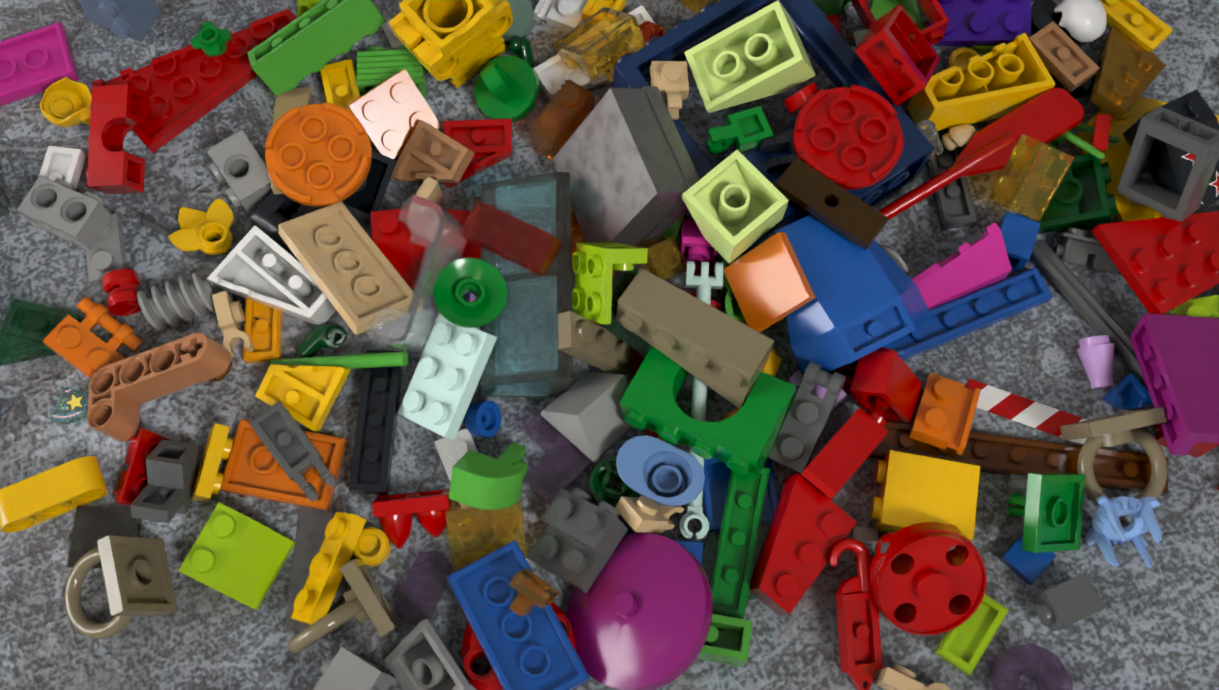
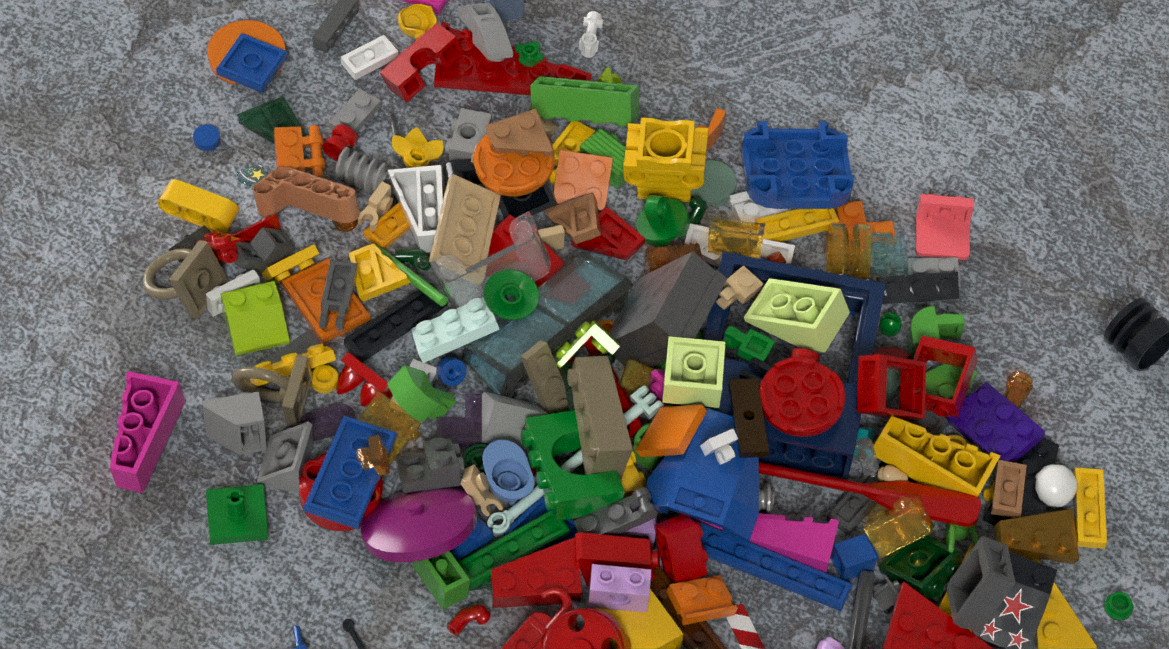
camera: 40 degrees right, 15 degrees down
light grey brick [17,175,113,251] -> none
clear red beam [459,201,563,277] -> none
red tile [1092,114,1112,155] -> none
none -> red hinge [196,231,242,263]
none -> white plate [206,269,260,317]
none -> red arm [447,604,491,636]
none -> light grey slope [458,3,513,62]
none -> medium nougat wing [485,109,554,157]
none -> lavender brick [588,564,651,613]
none -> white tile [700,429,738,465]

